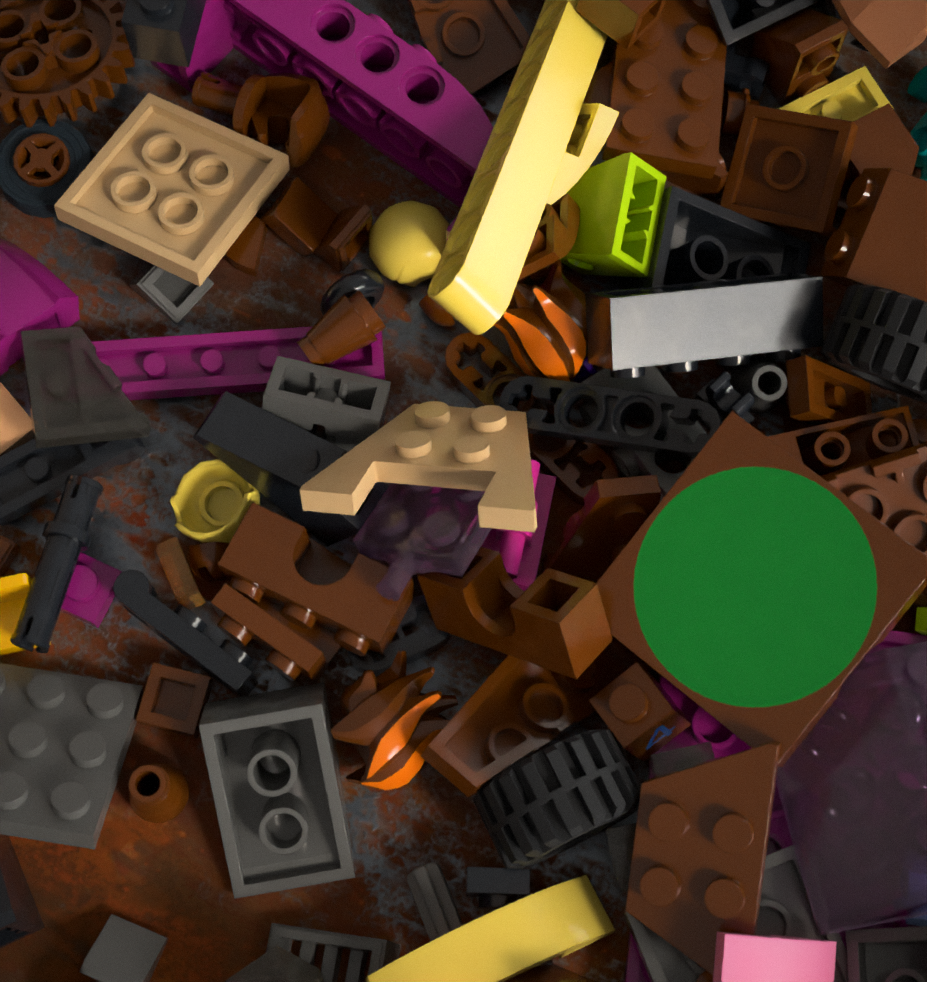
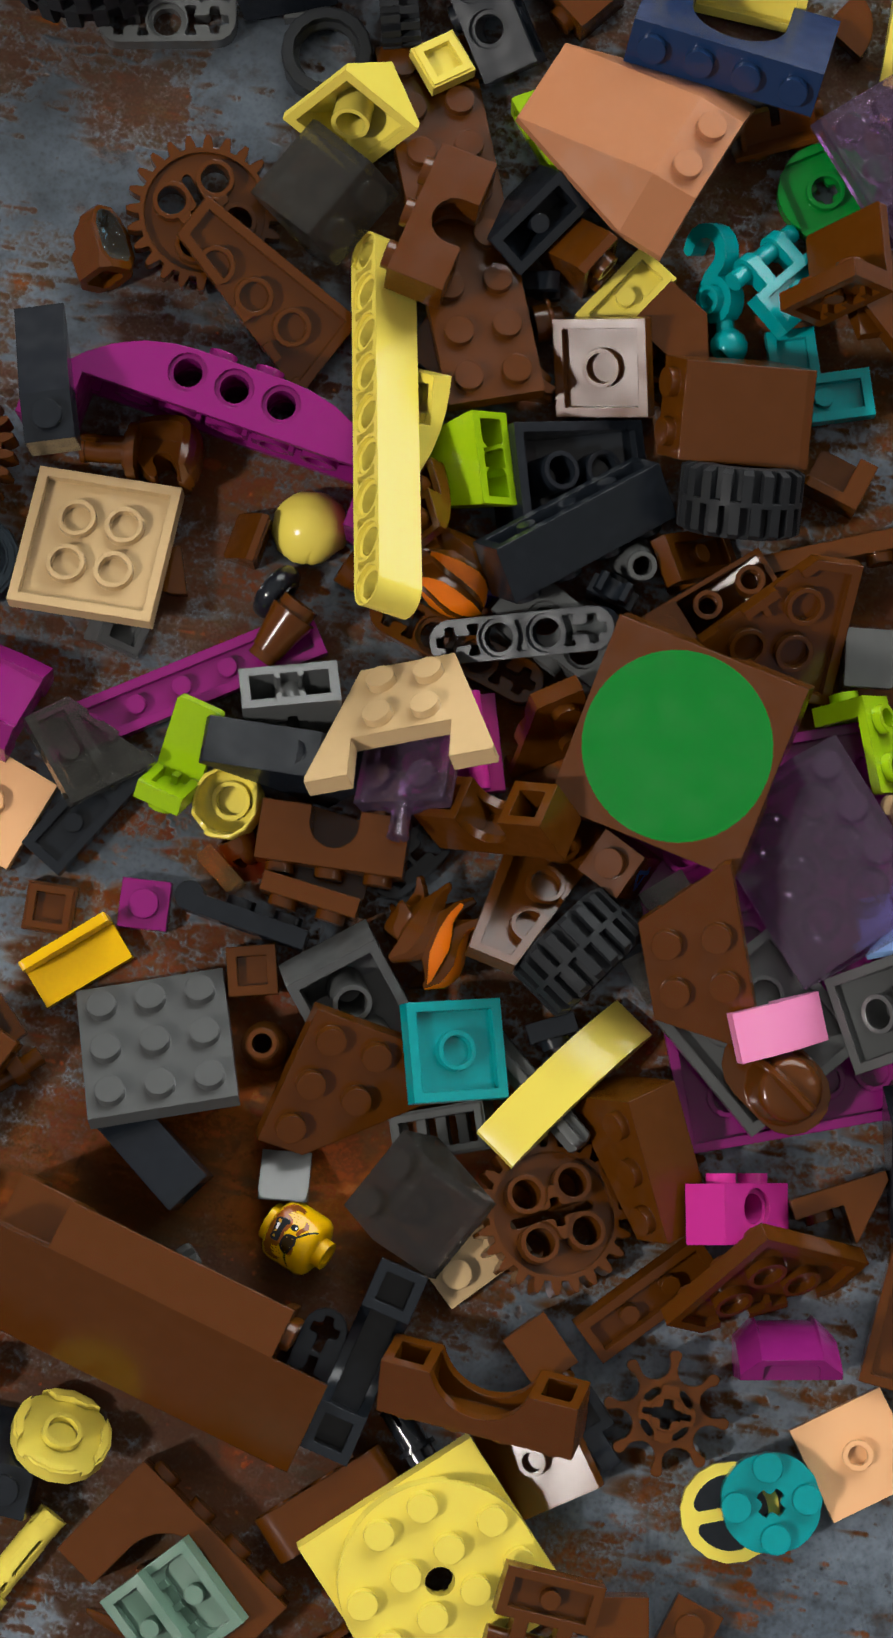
camera: 15 degrees left, 10 degrees up
black pin [10,474,103,653] -> none
reddish brown slope [261,177,337,256] -> none
none -> lime bracket [133,693,225,816]
none -> reddish brown plate [255,1002,425,1155]
none -> teal plate [399,998,509,1105]

